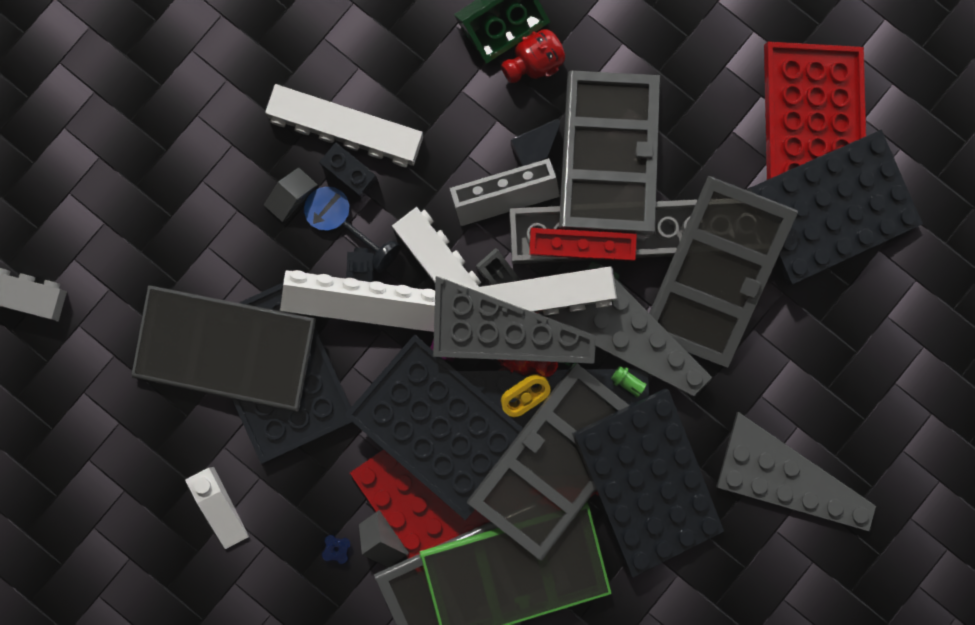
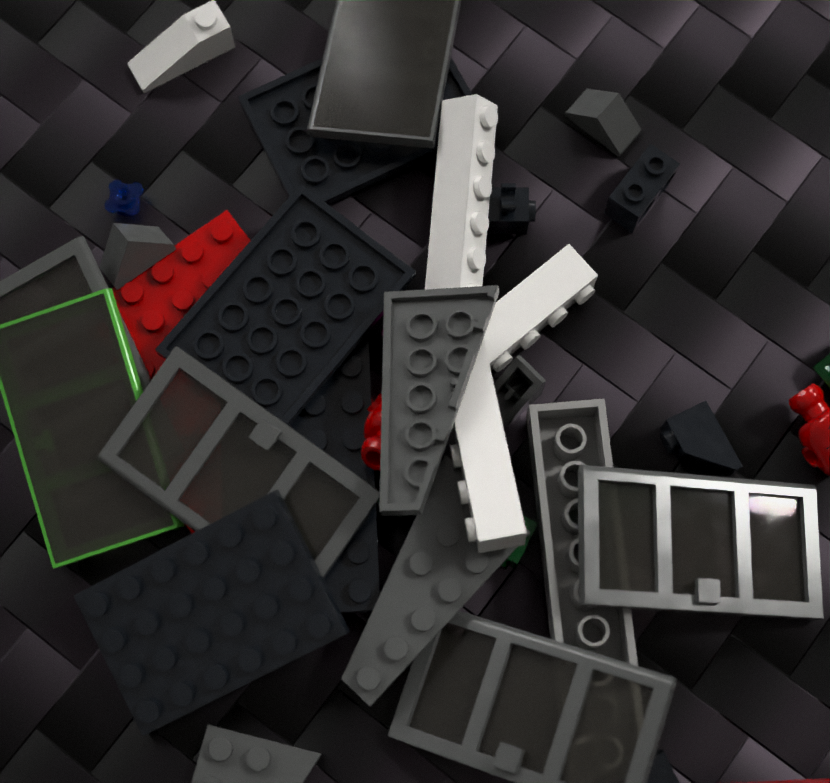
camera: 90 degrees right, 10 degrees down
white brick [265,84,423,167] -> none
piece [304,186,401,273] -> none
light grey brick [450,159,560,226] -> none
yellow plate [501,374,551,417] -> none
red plate [529,228,637,261] -> none
bright green pin [611,366,647,398] -> none

